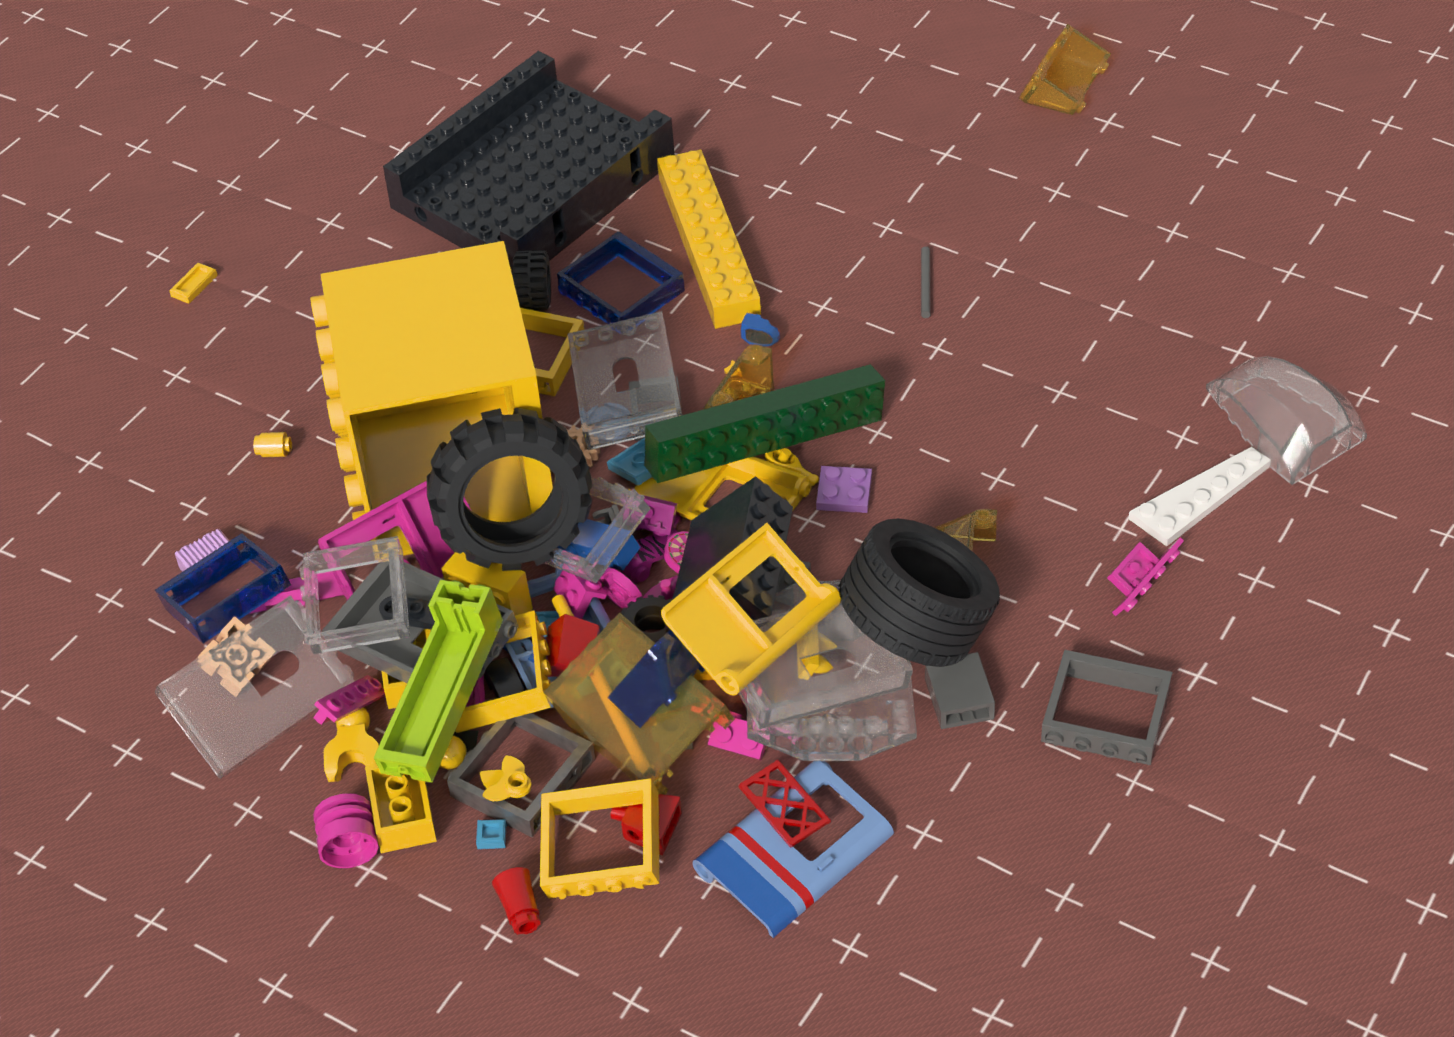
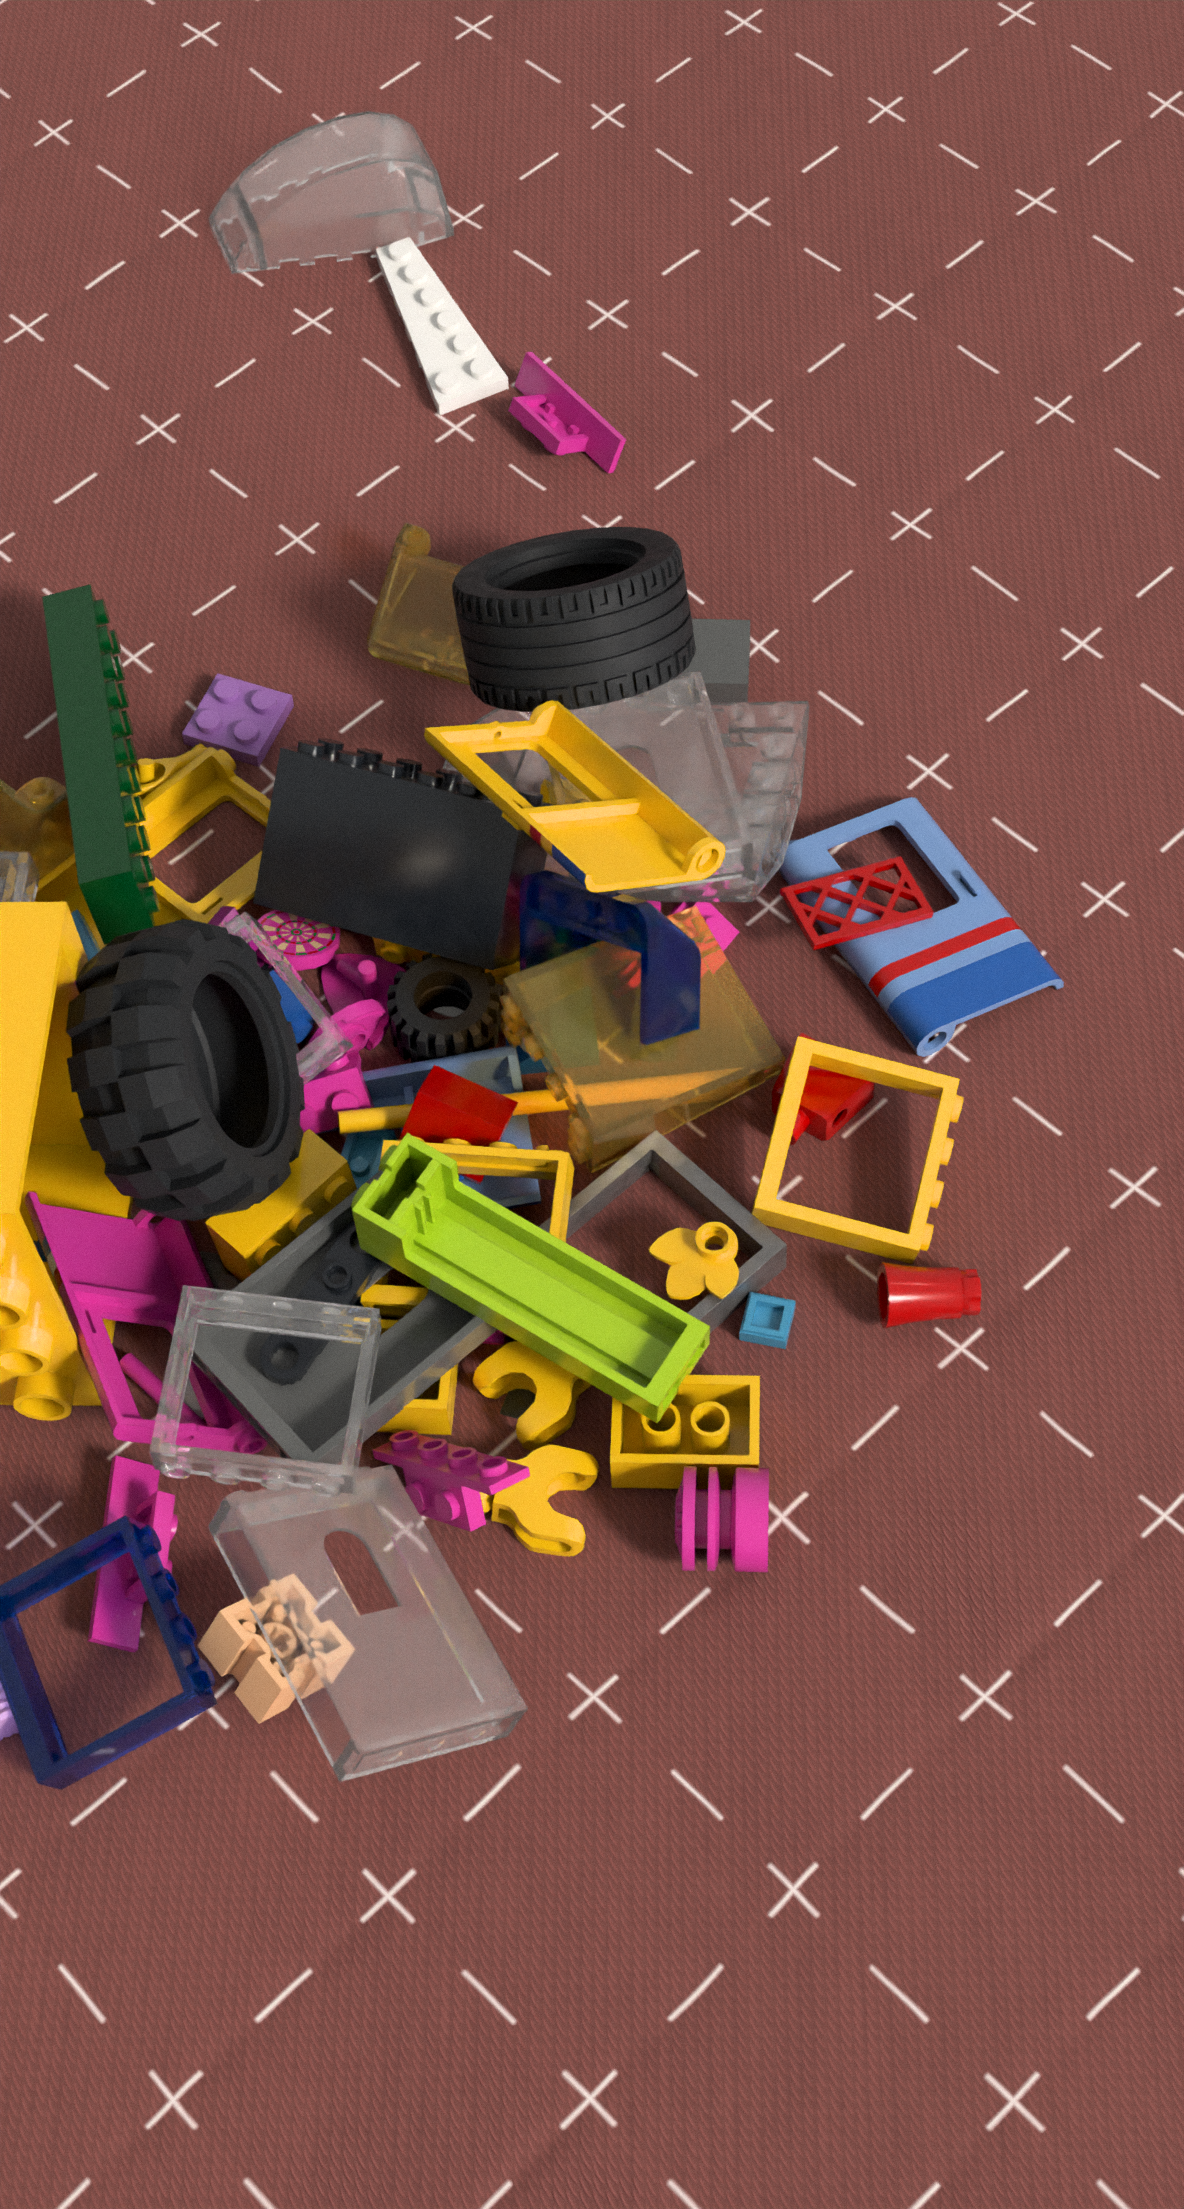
camera: 75 degrees left, 10 degrees up
dark grey window [1041,650,1173,765] -> none

